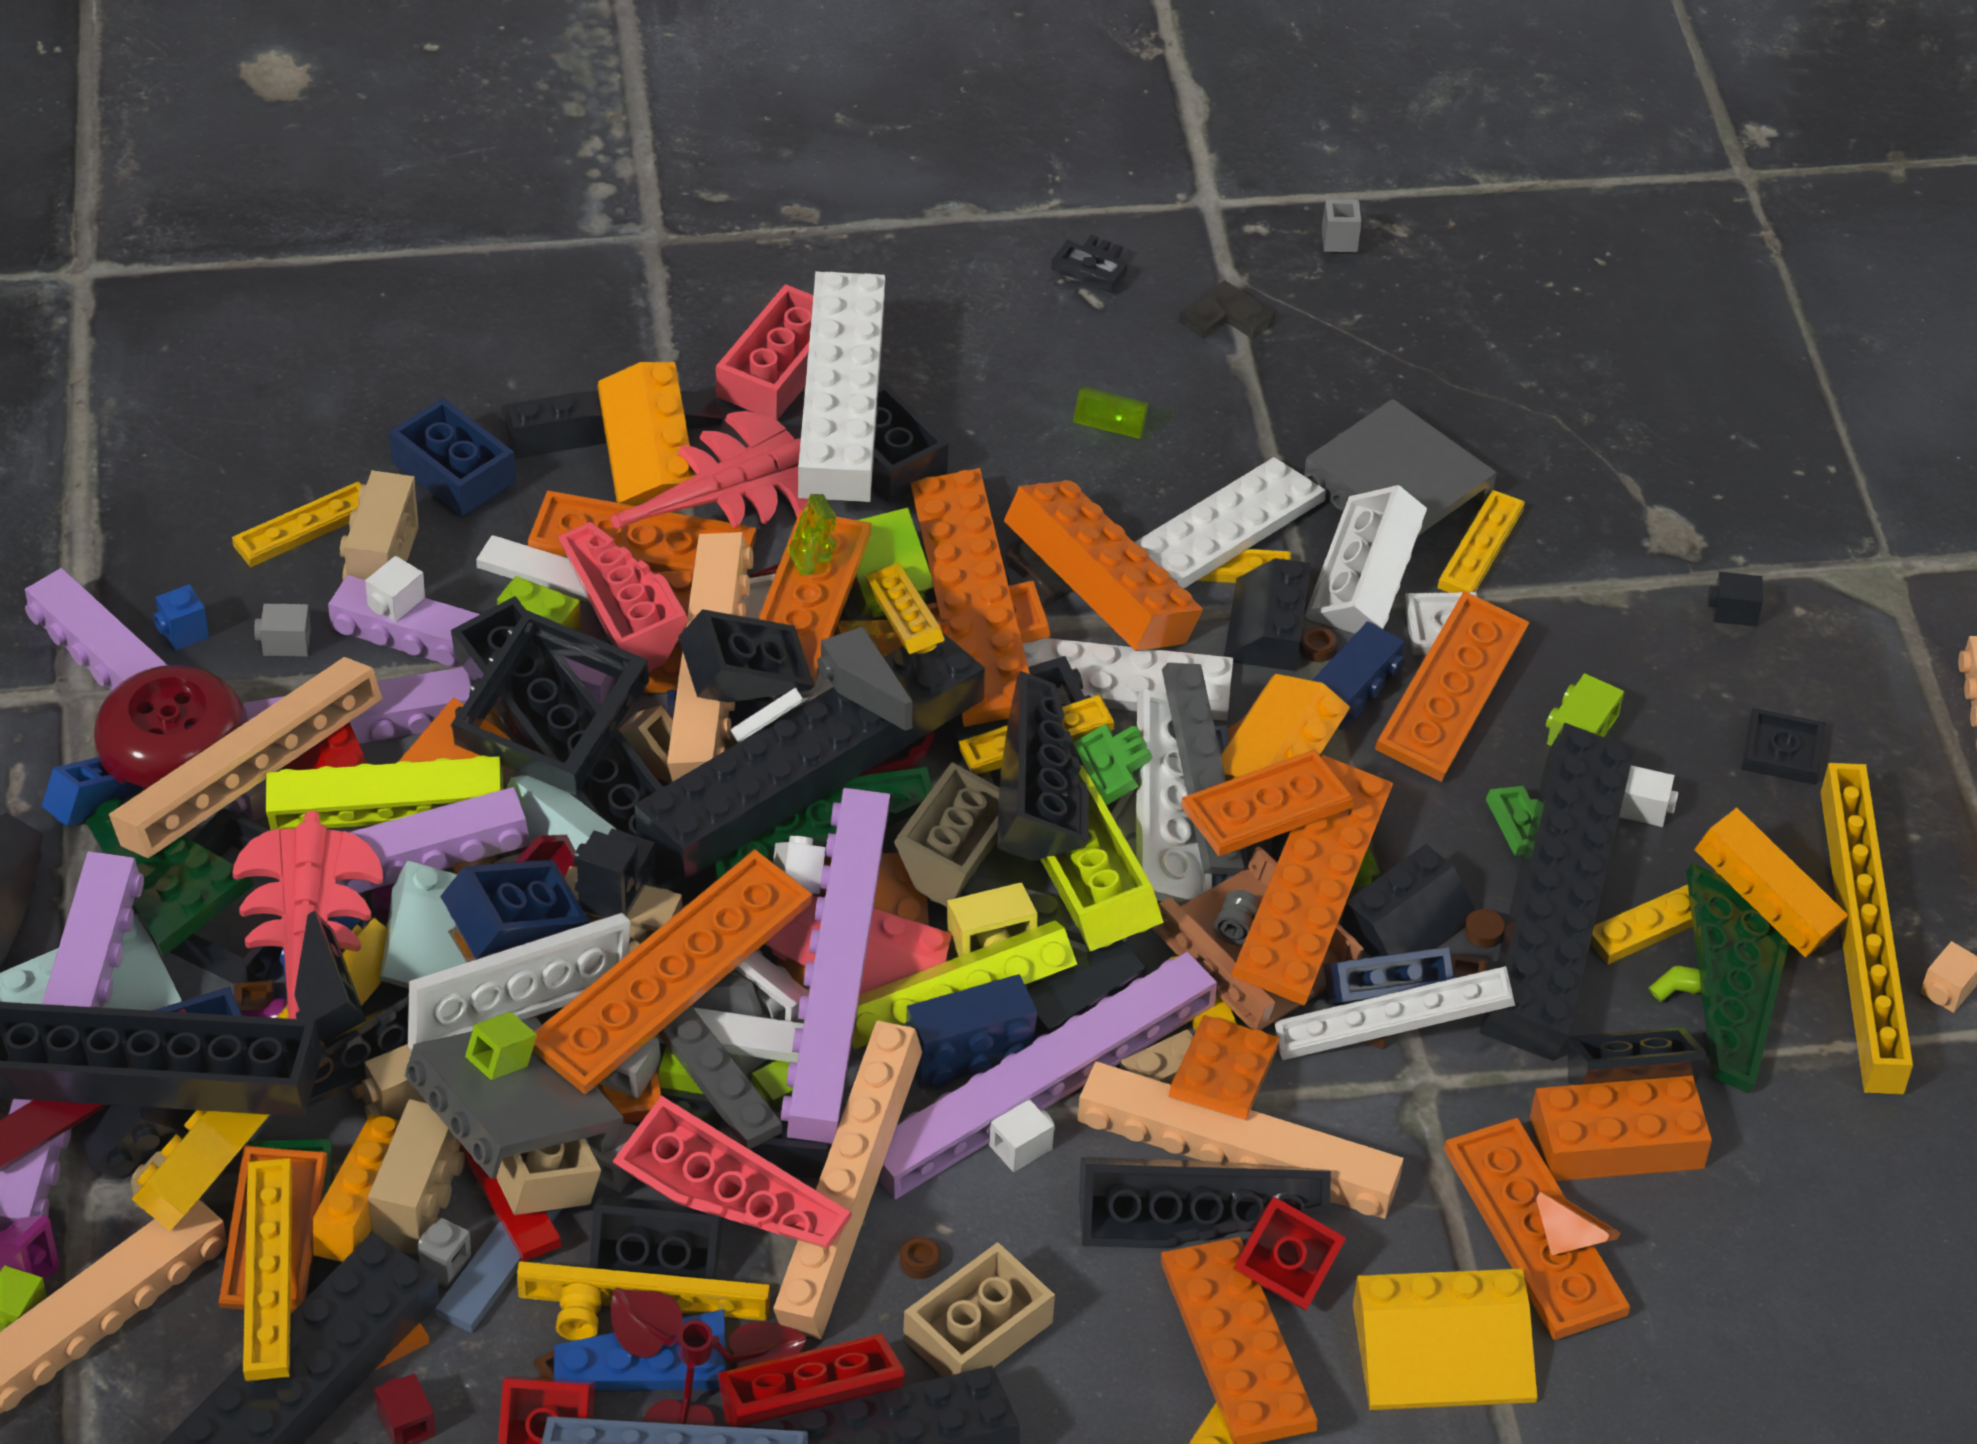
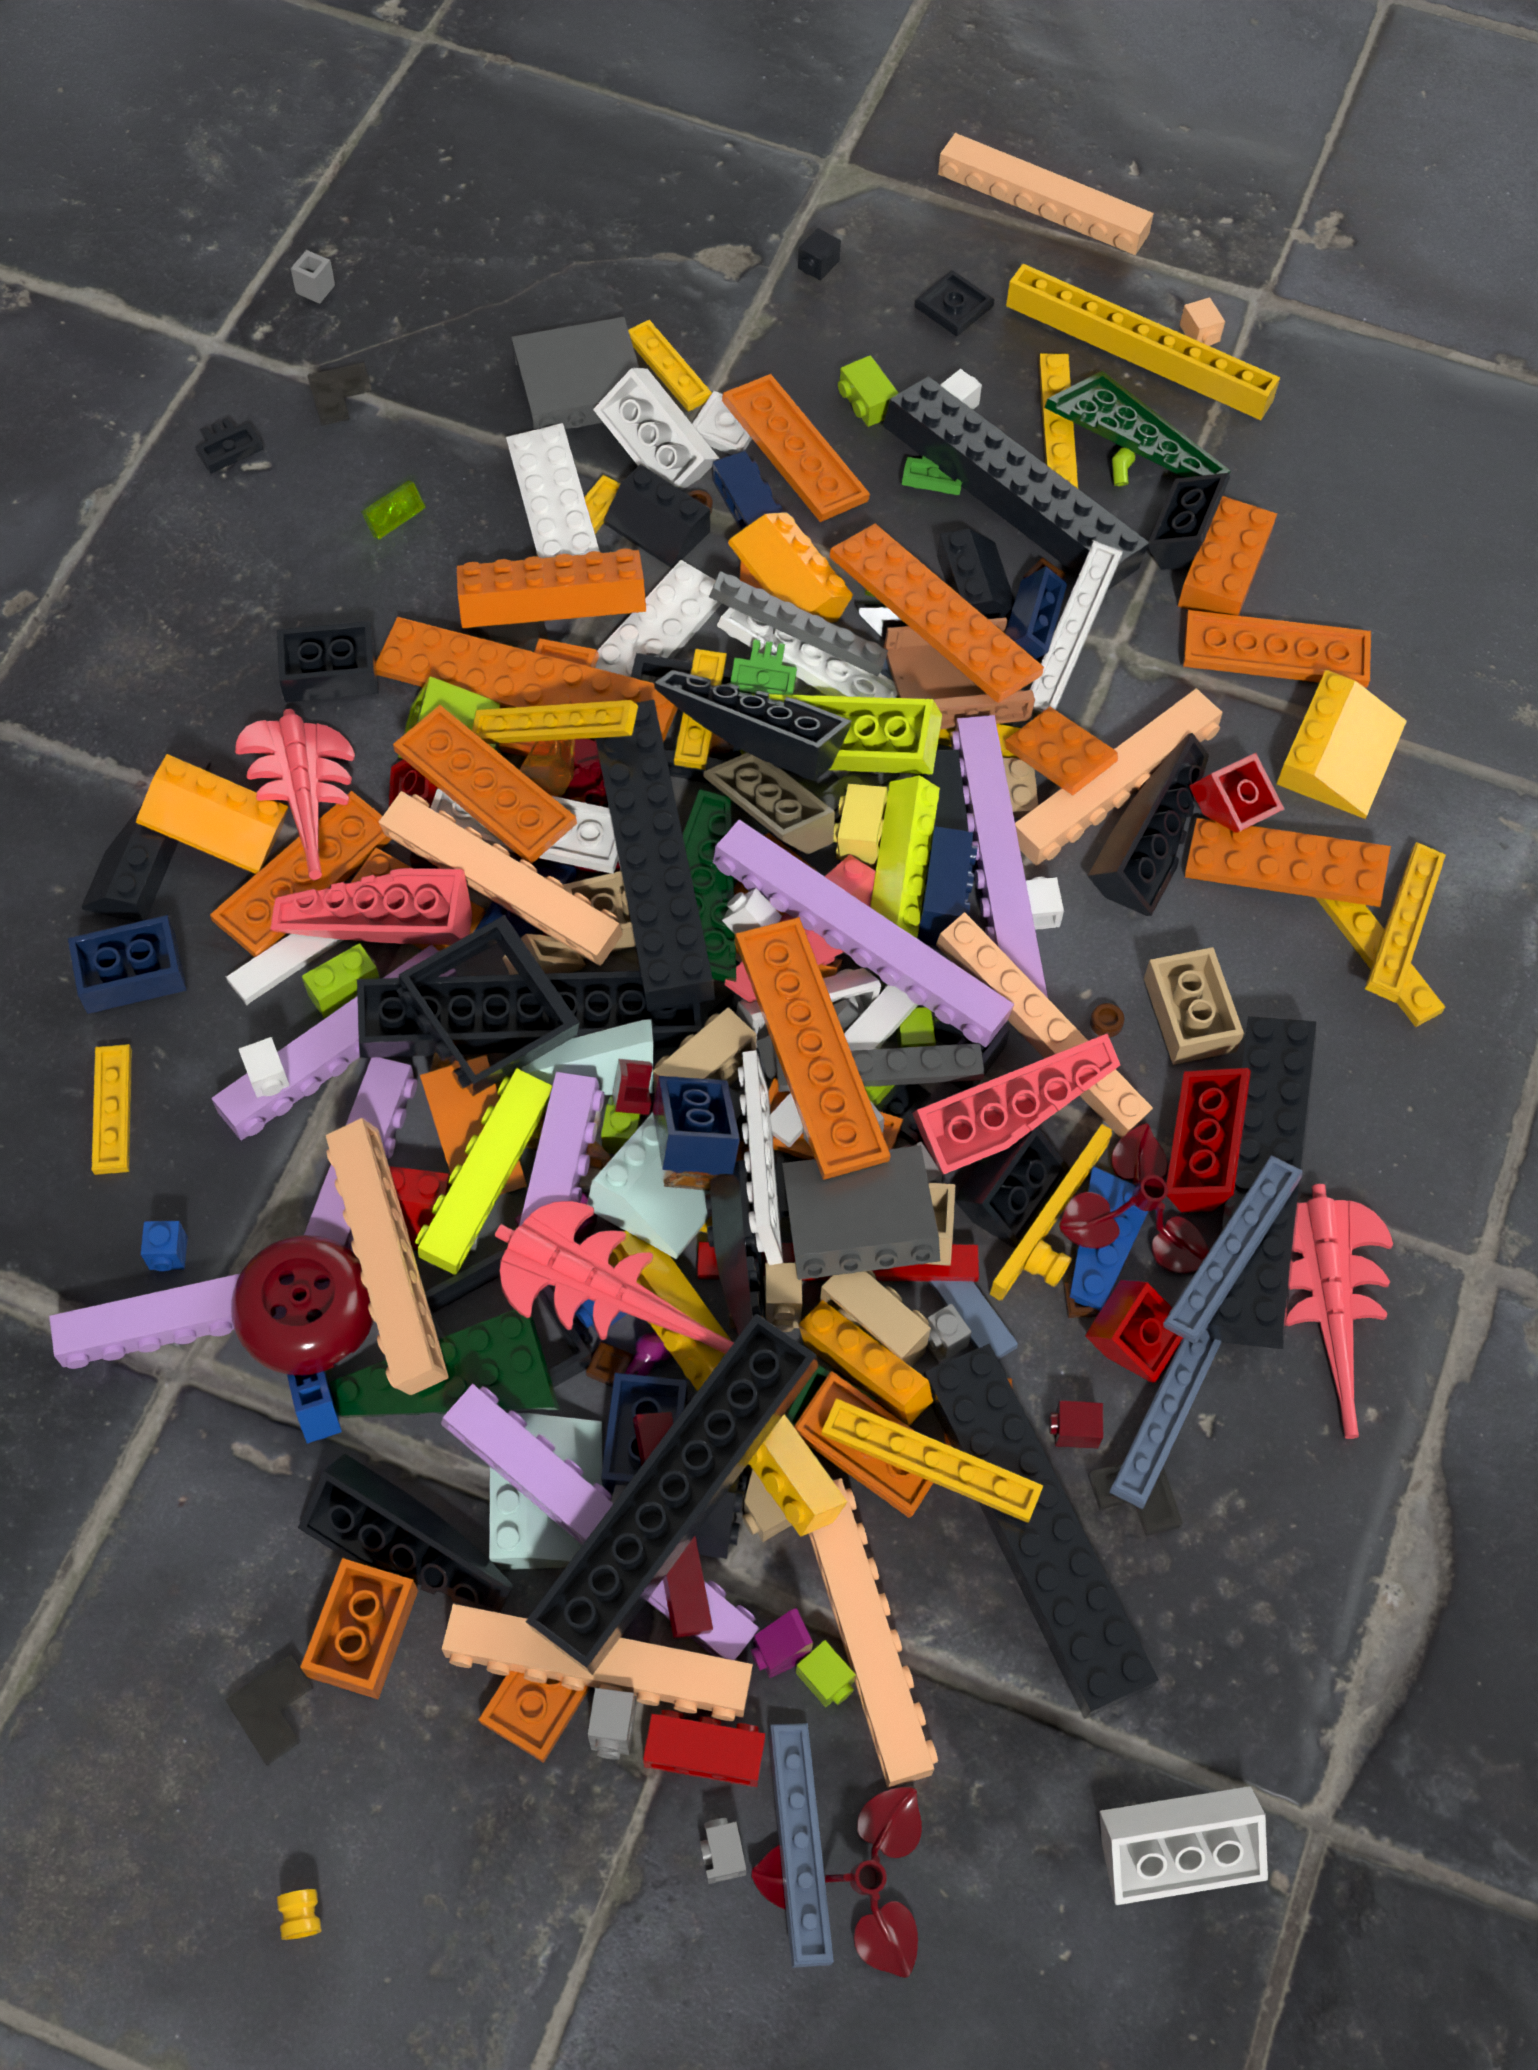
camera: 60 degrees left, 15 degrees up
light grey brick [254,604,311,657] -> none
black slope [294,911,366,1044] -> none
tan brick [340,470,419,581] -> none
lime brick [465,1011,537,1080] -> none
black brick [573,828,656,918] -> none
black slope [678,609,814,702] -> none
coral brick [716,284,814,420] -> none
white tile [731,688,804,743] -> none
clear neon green hinge [788,494,836,575] -> none
white brick [798,271,885,502] -> none
dark grey slope [817,627,912,731] -> none
orange tile [1181,749,1354,857] -> none
dark grey wheel [1214,890,1261,945] -> none
reddish brown tile [1465,909,1505,948] -> none
orange slope [1536,1190,1621,1256] -> none
light orange brick [1694,808,1849,958] -> none

